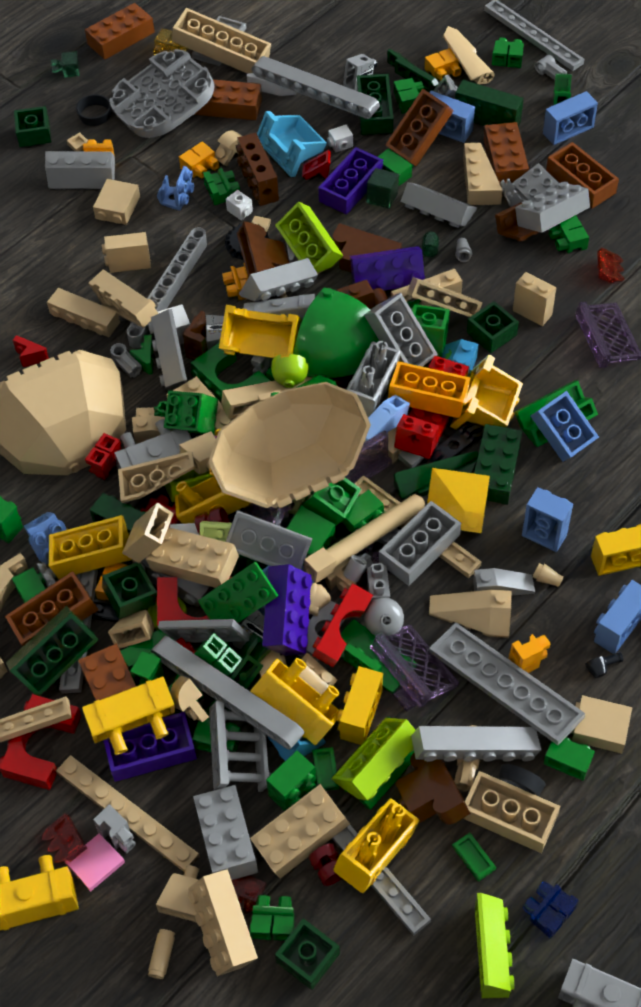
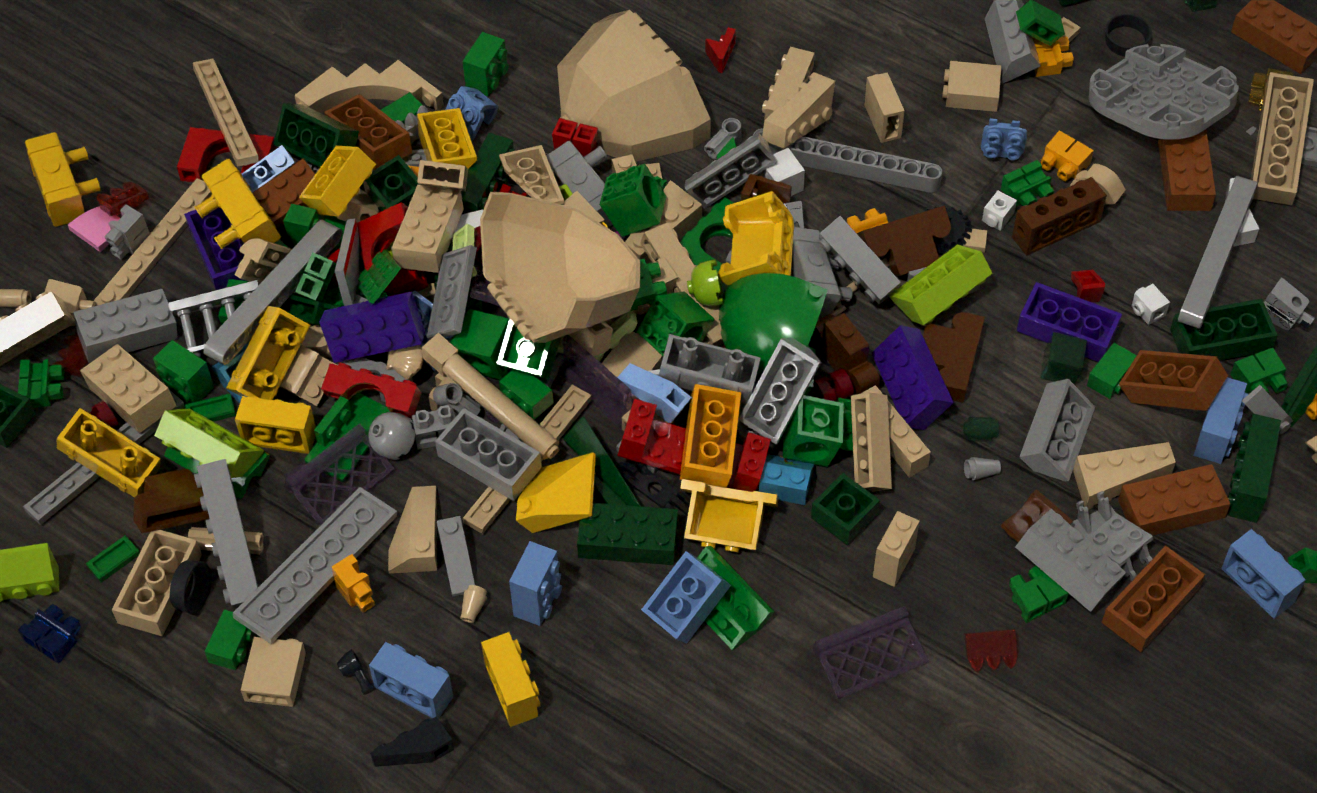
camera: 80 degrees right, 0 degrees up
medium azure windscreen [257,111,327,177] -> none
none -> light blue slope [241,145,296,192]
none -> yellow brick [299,146,376,217]
none -> green brick [1016,0,1065,46]

